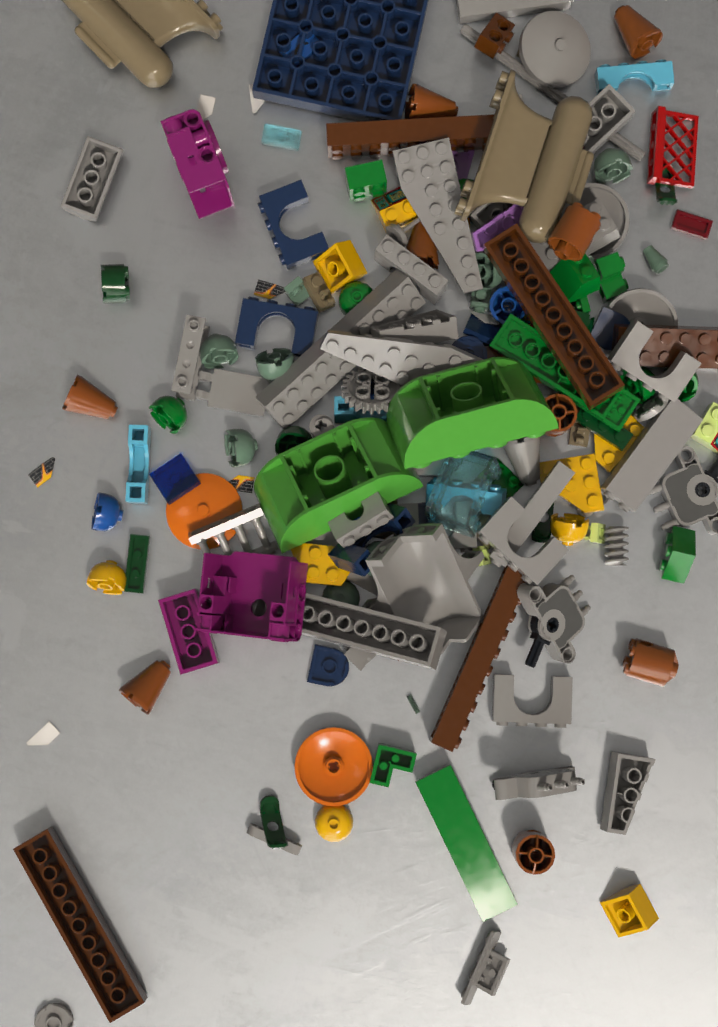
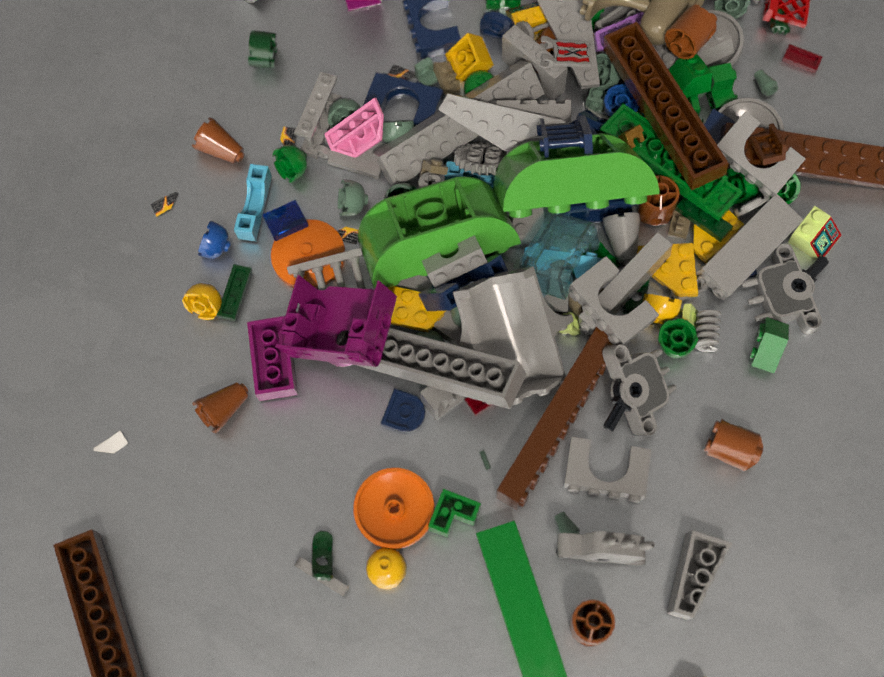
camera: 15 degrees right, 15 degrees down
none -> sticker [280,127,296,145]
none -> bright pink wedge [324,98,384,158]
none -> dark tan bracket [420,159,448,176]
none -> dark blue tile [480,11,515,40]
none -> dark blue fence [537,115,593,157]
none -> light grey flag [540,36,591,69]
none -> sand green cone [554,512,580,534]
none -> pearl gold tile [618,124,645,148]
none -> green cylinder [658,319,698,358]
none -> reddish brown bracket [750,123,788,165]

